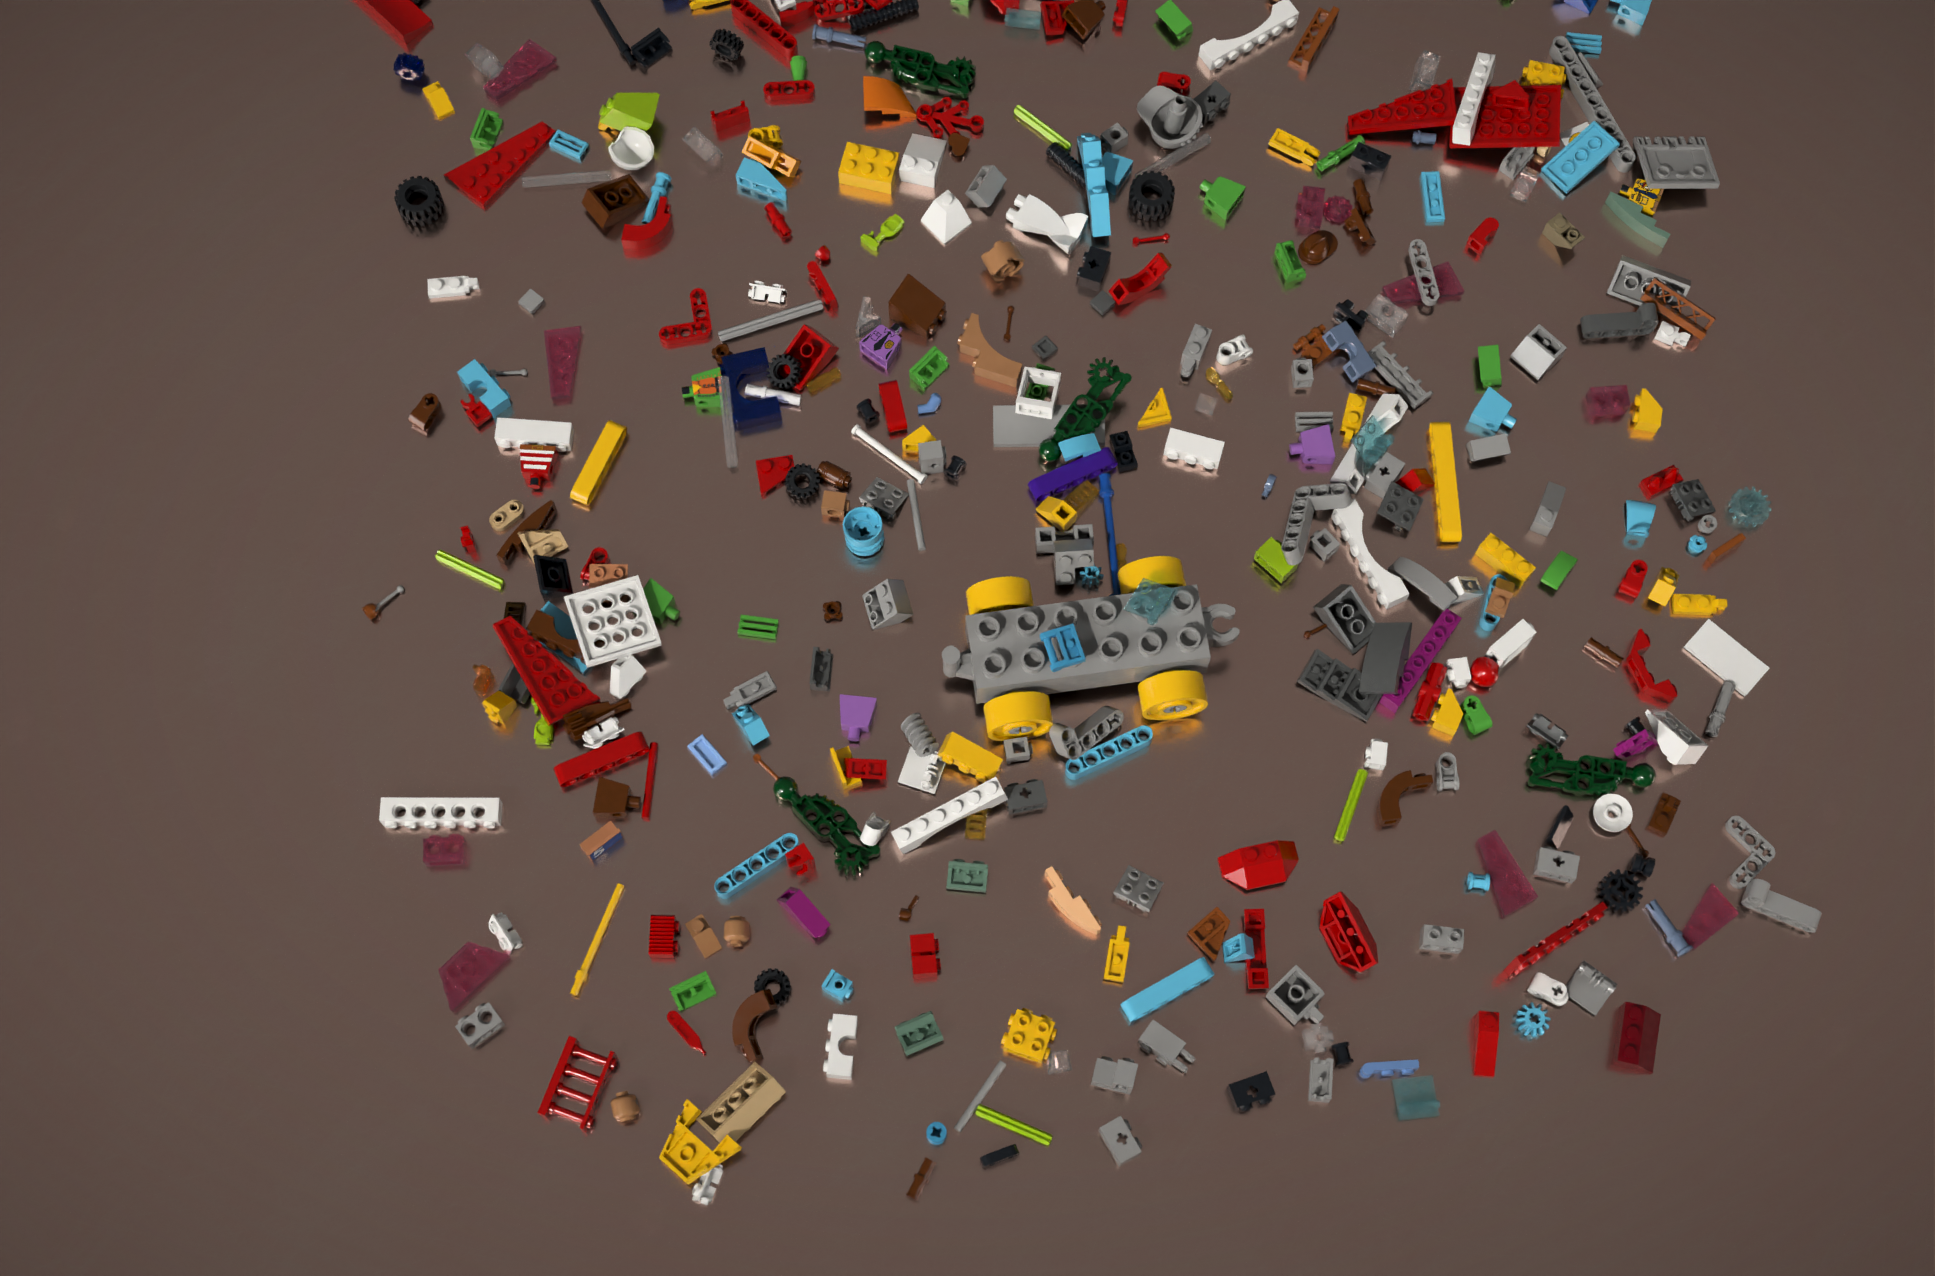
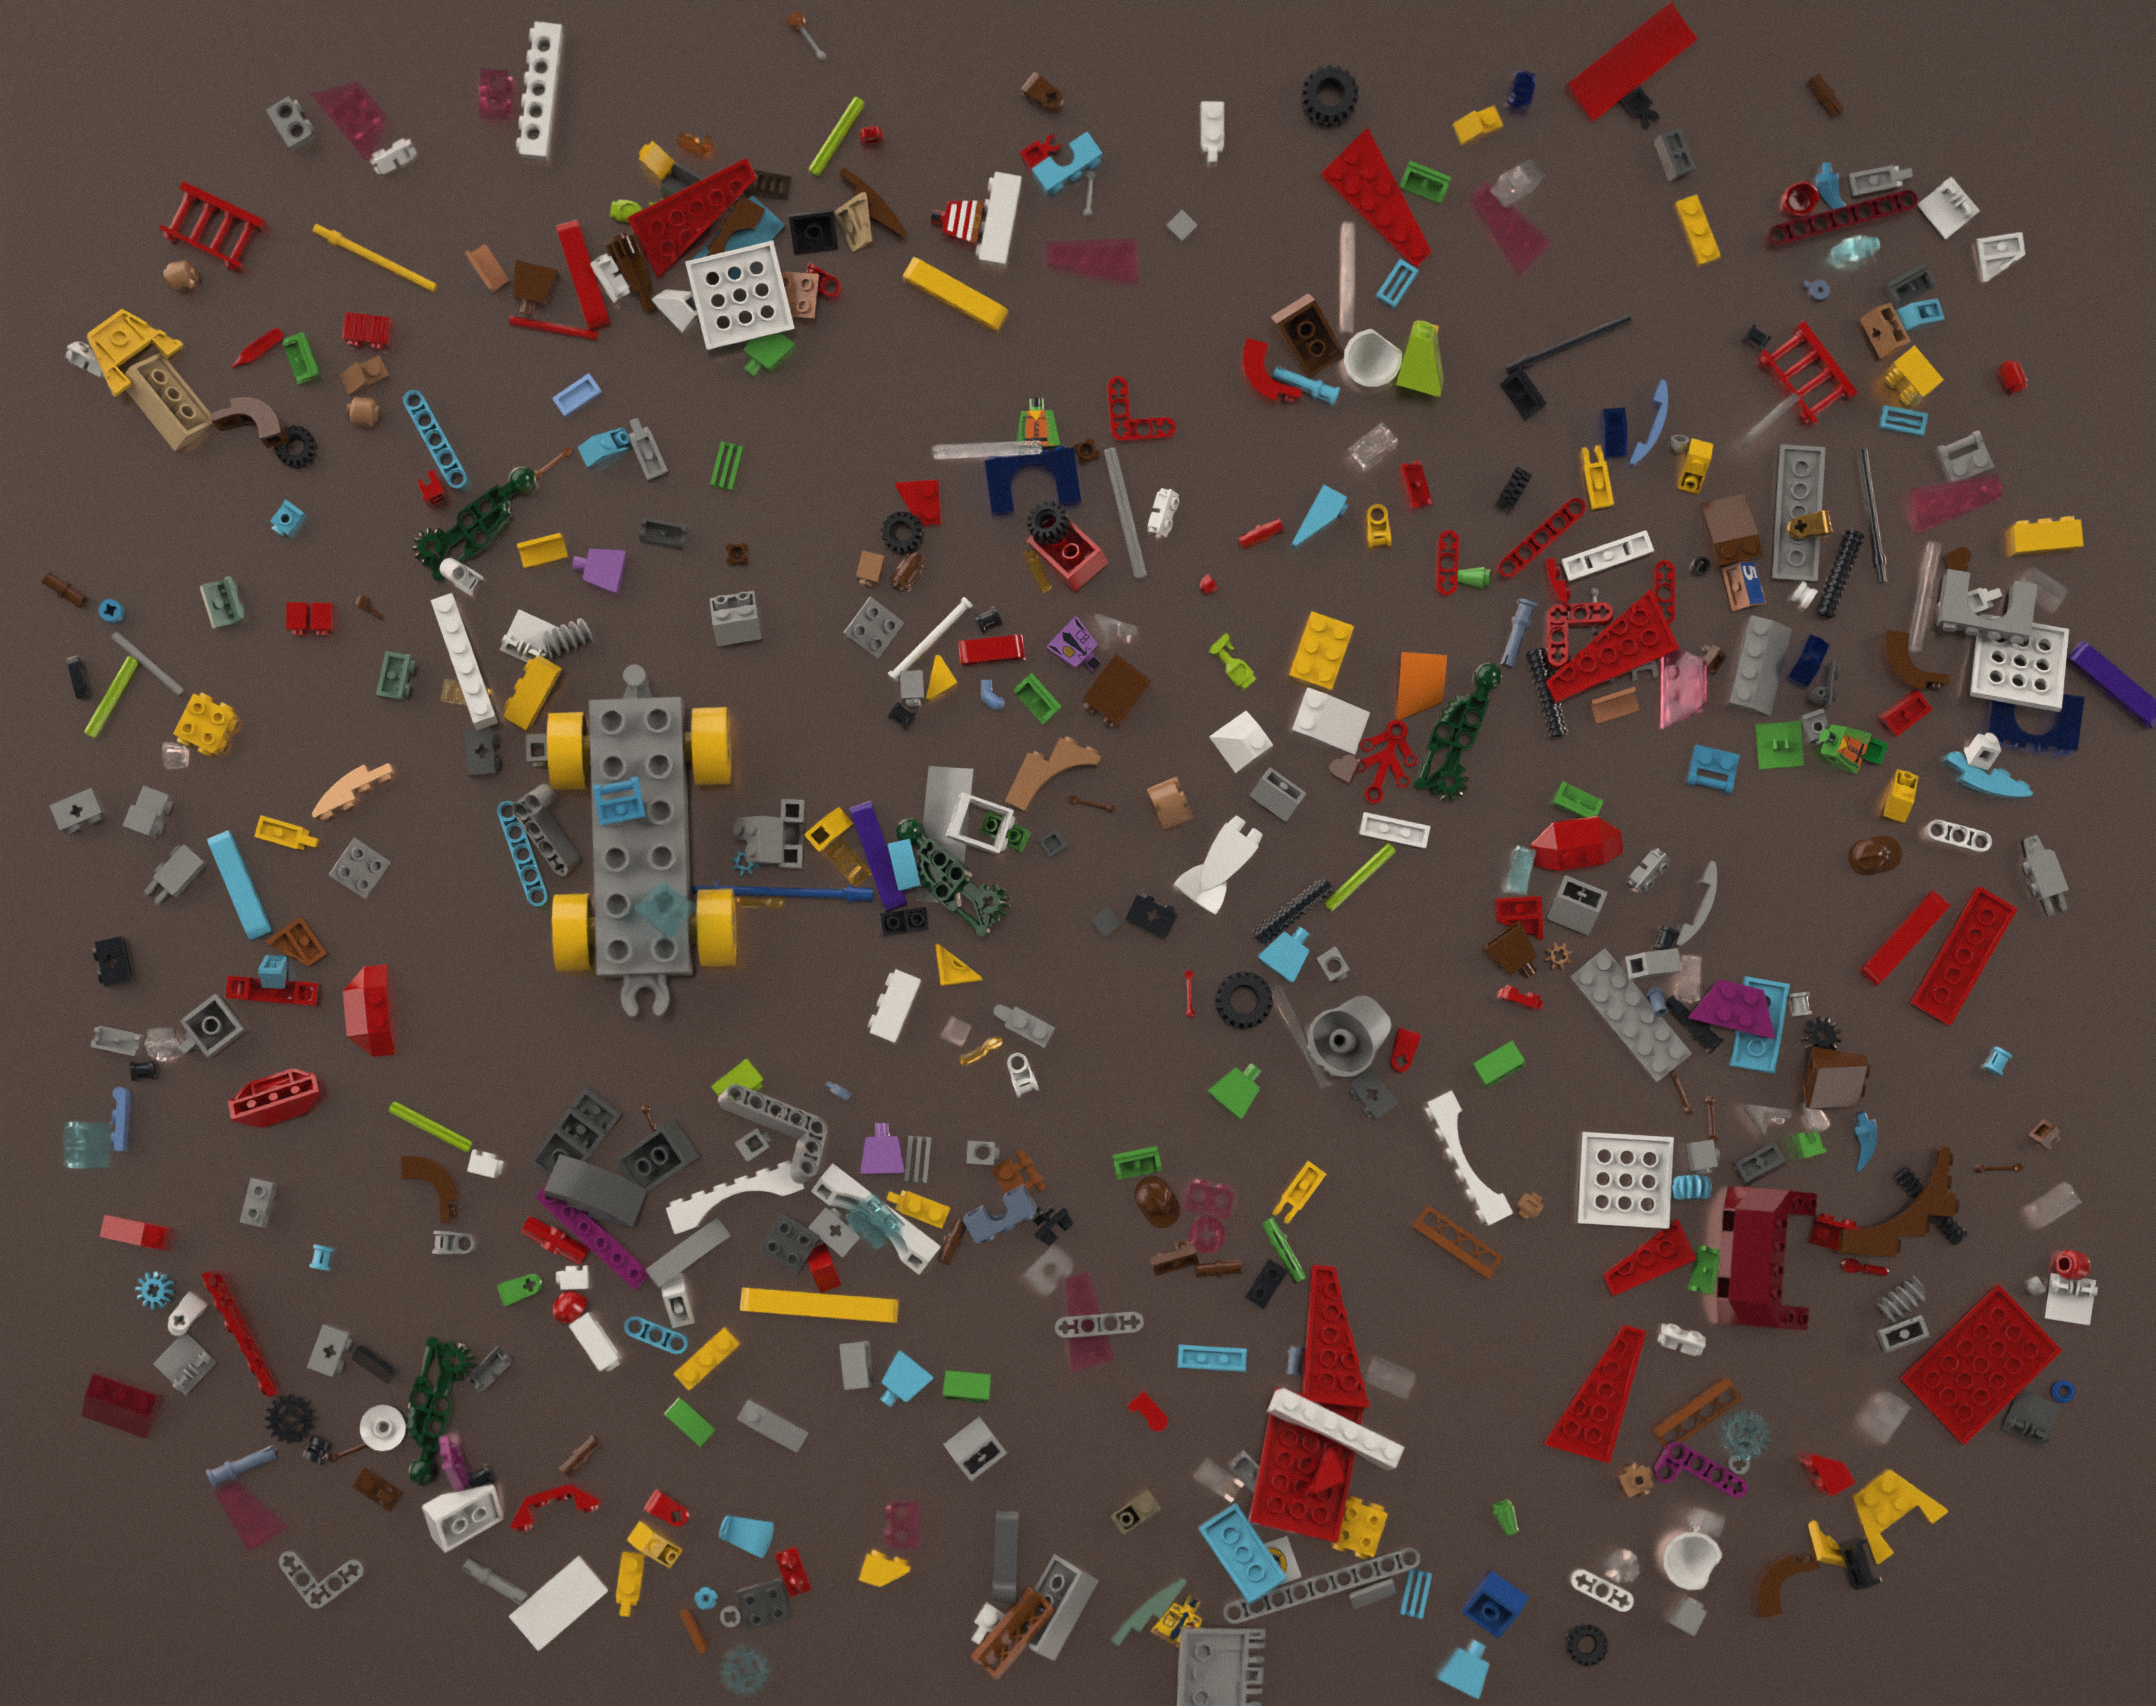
camera: 95 degrees right, 15 degrees up
tan plate [489,500,525,531] -> none
light orange slope [742,136,801,177] -> none
white pin [745,384,802,406] -> none
magenta slope [777,887,831,938] -> none
red hinge [807,261,839,310] -> none
white arch [823,1014,858,1080] -> none
medium azure wheel [842,506,885,556] -> none
red hinge [844,758,887,779] -> none
light grey bar [907,479,926,551] -> none
medium azure arch [1077,133,1111,237] -> none
red arch [1109,253,1172,305] -> none
light grey hinge [1367,341,1434,409] -> none
yellow slope [1431,688,1463,736] -> none
clear pink wing [1477,830,1538,917] -> none
medium nougat slope [1485,577,1515,618] -> none
light grey beam [1741,879,1822,933] -> none
none -> white plate [1359,812,1431,849]

